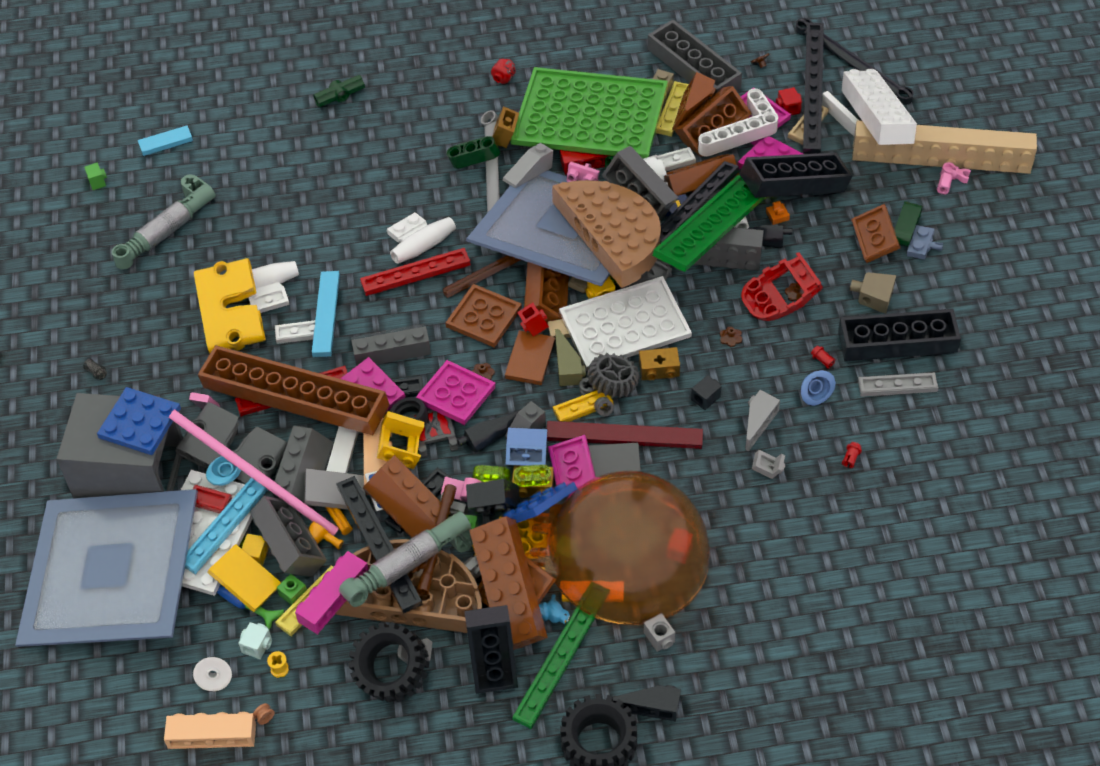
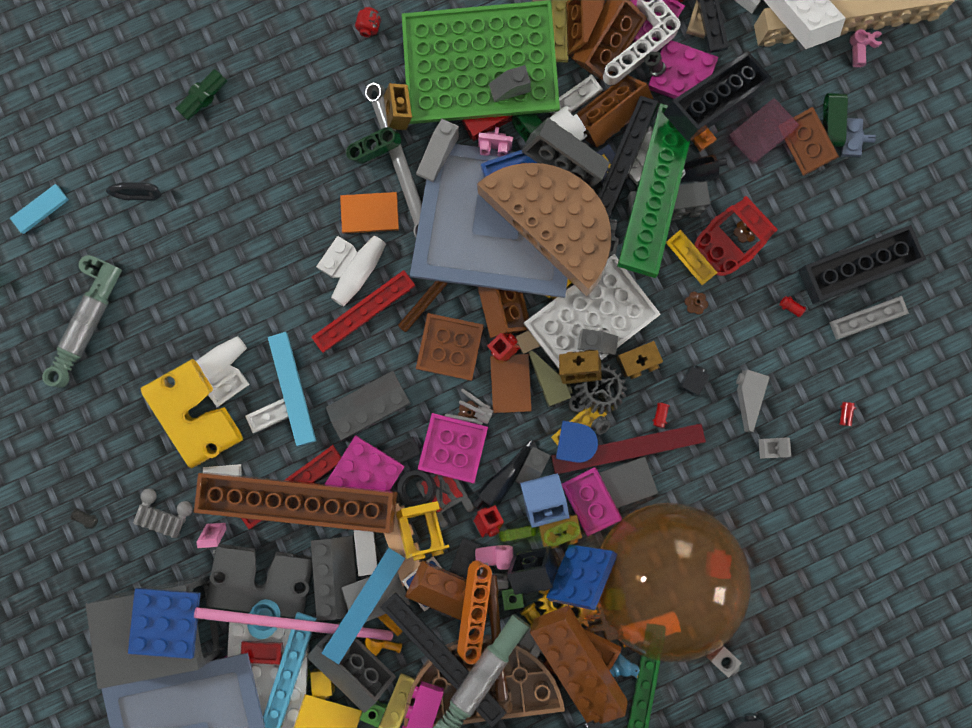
camera: 20 degrees left, 30 degrees up
medium blue hat [801,370,836,406] -> none
dark tan torso [850,272,896,314] -> none
none -> black piece [106,182,162,201]
none -> light grey gear [133,489,193,538]
none -> dark azure tile [321,548,405,665]
none -> orange tile [340,192,399,234]
none -> light grey plant [445,389,494,425]
none -> orange beam [457,560,492,665]
none -> red brick [474,505,504,538]
none -> dark grey slope [489,65,531,103]
none -> blue tile [556,421,598,463]
none -> pearl gold brick [559,350,602,384]
none -> dark grey slope [577,329,618,355]
none -> pearl dark grey bush [645,51,666,77]
none -> red pin [652,403,670,428]
none -> yellow tile [666,230,717,285]
none -> clear pink tile [729,98,799,164]

